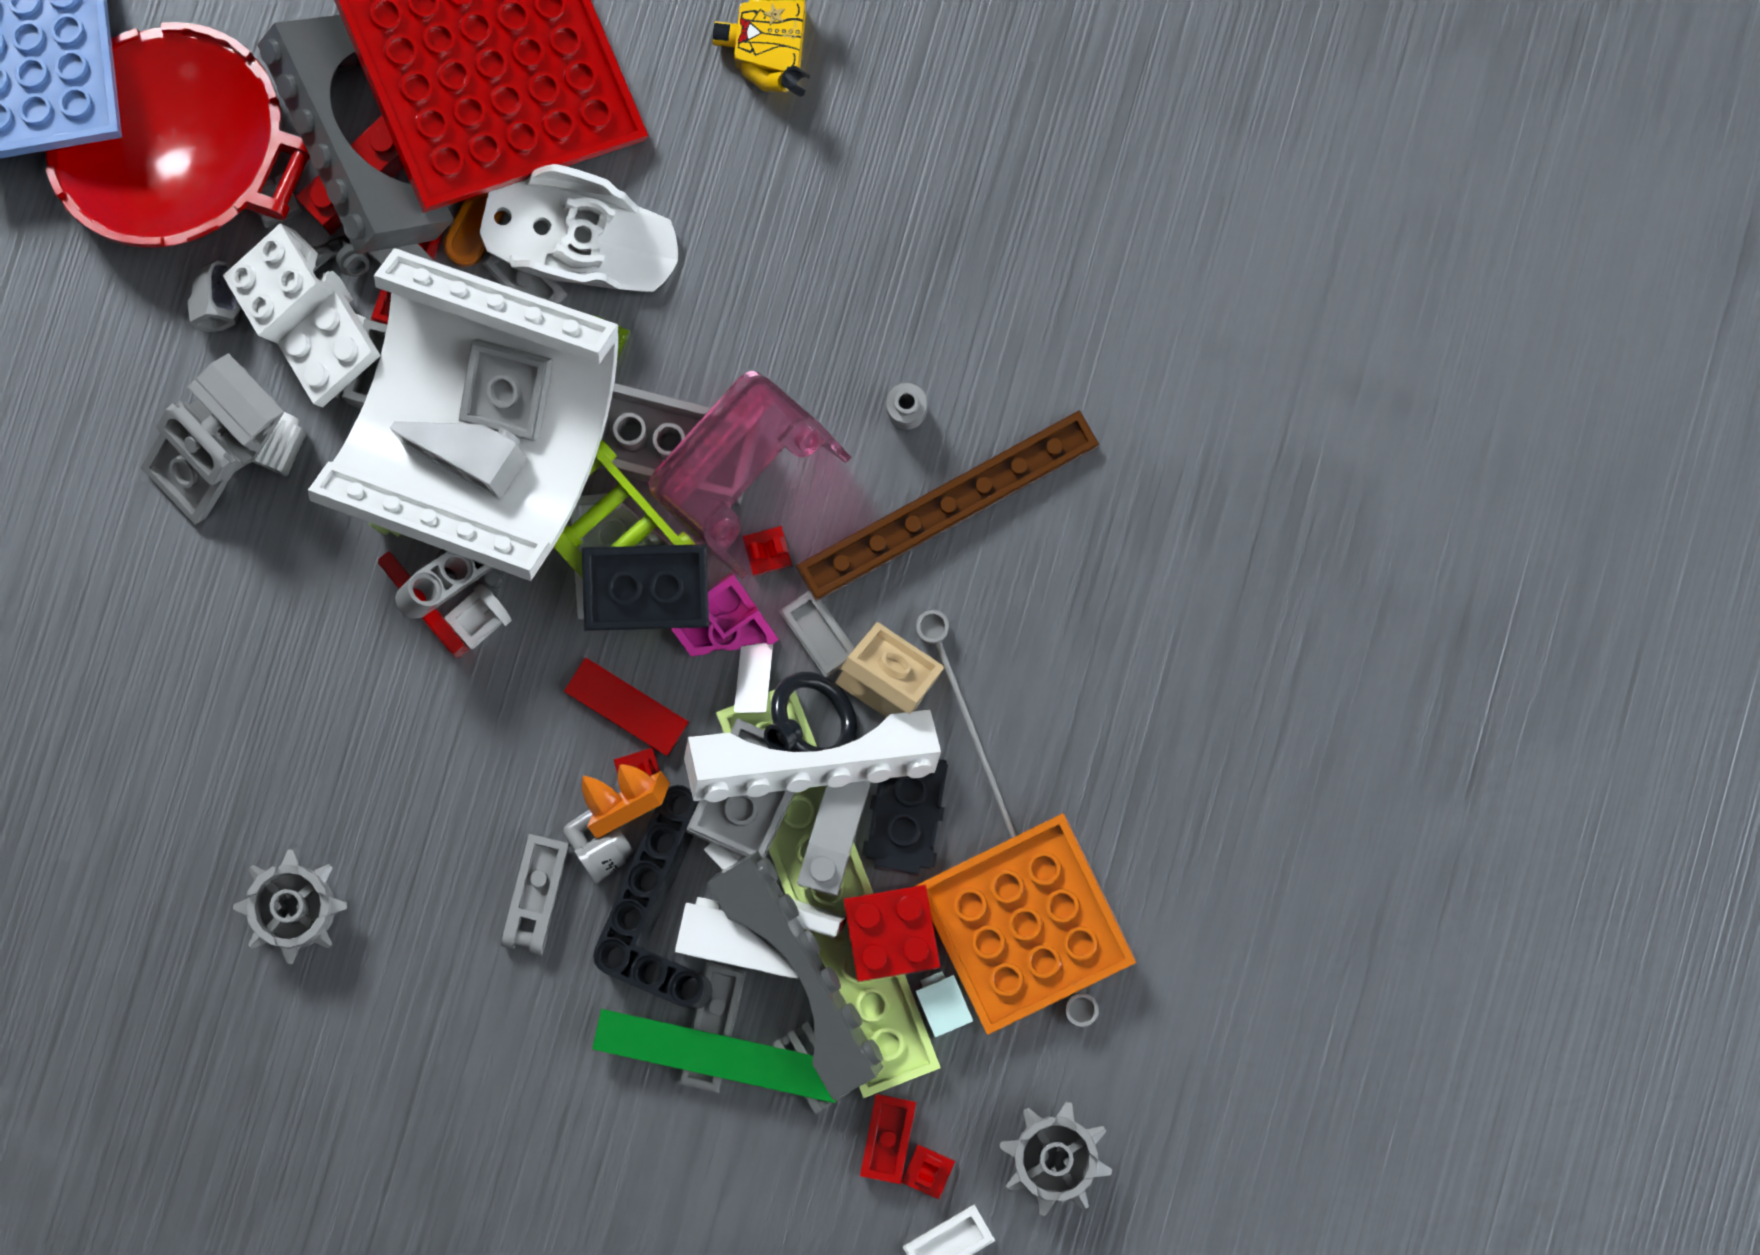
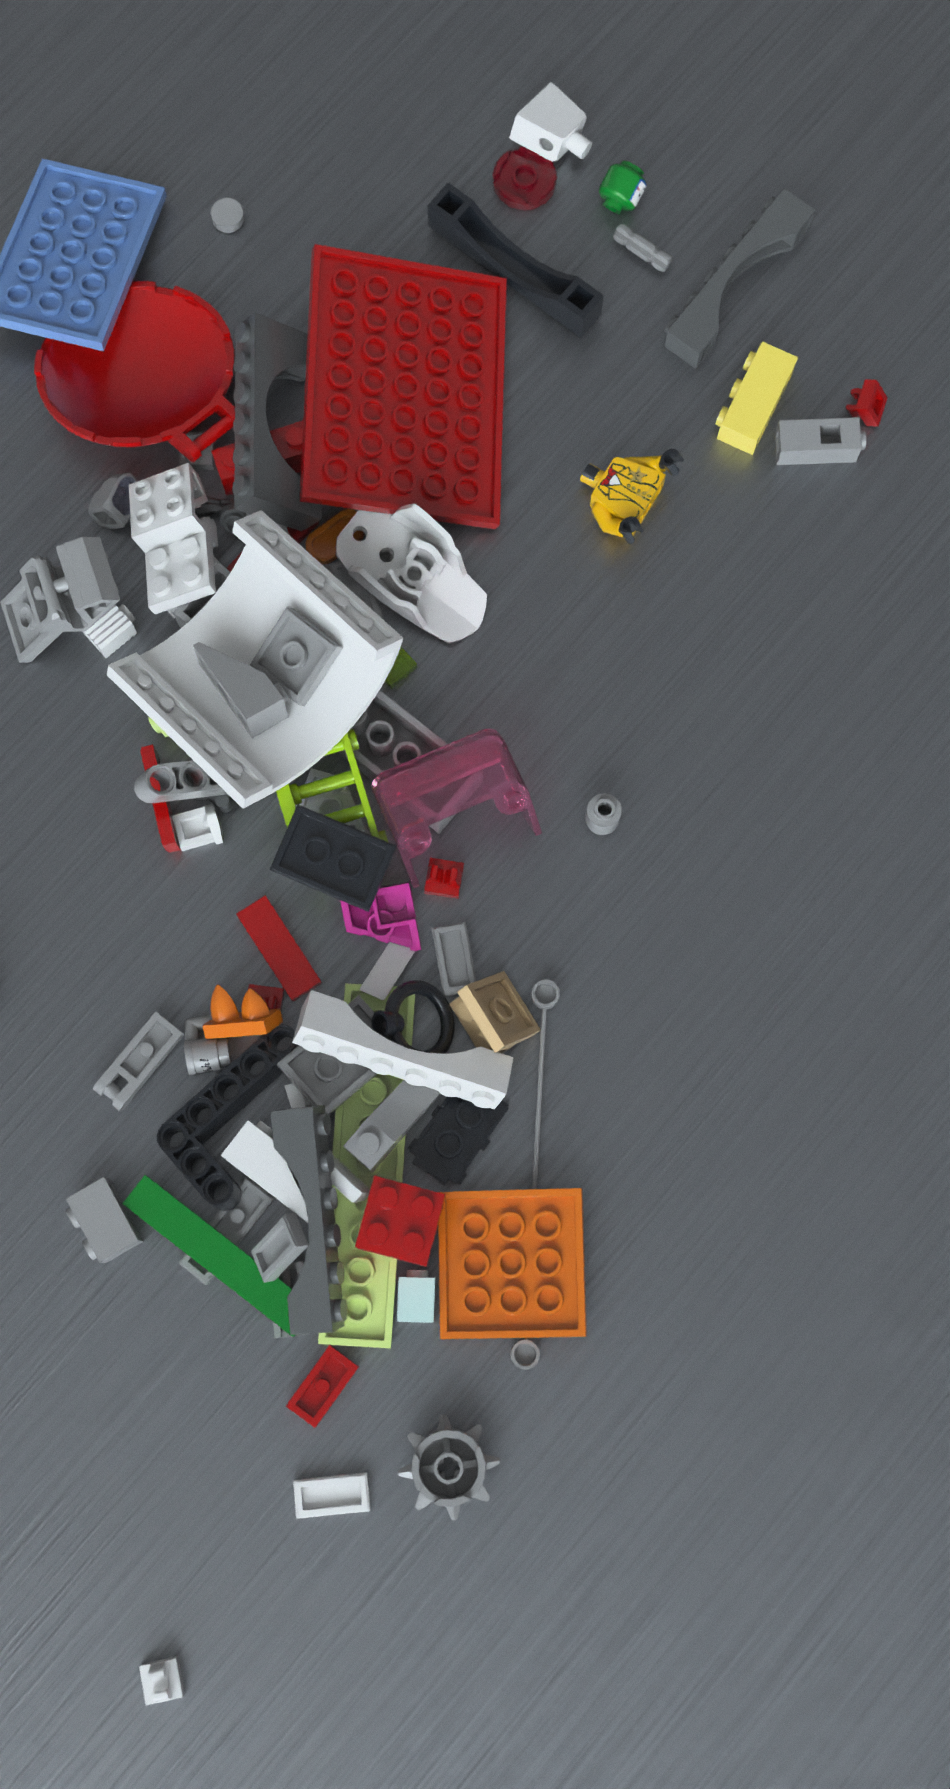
camera: 20 degrees right, 5 degrees down
reddish brown tile [796,410,1100,602] -> none
red tile [901,1144,956,1200] -> none
none -> light grey brick [65,1177,144,1263]
none -> light grey tile [251,1213,309,1283]

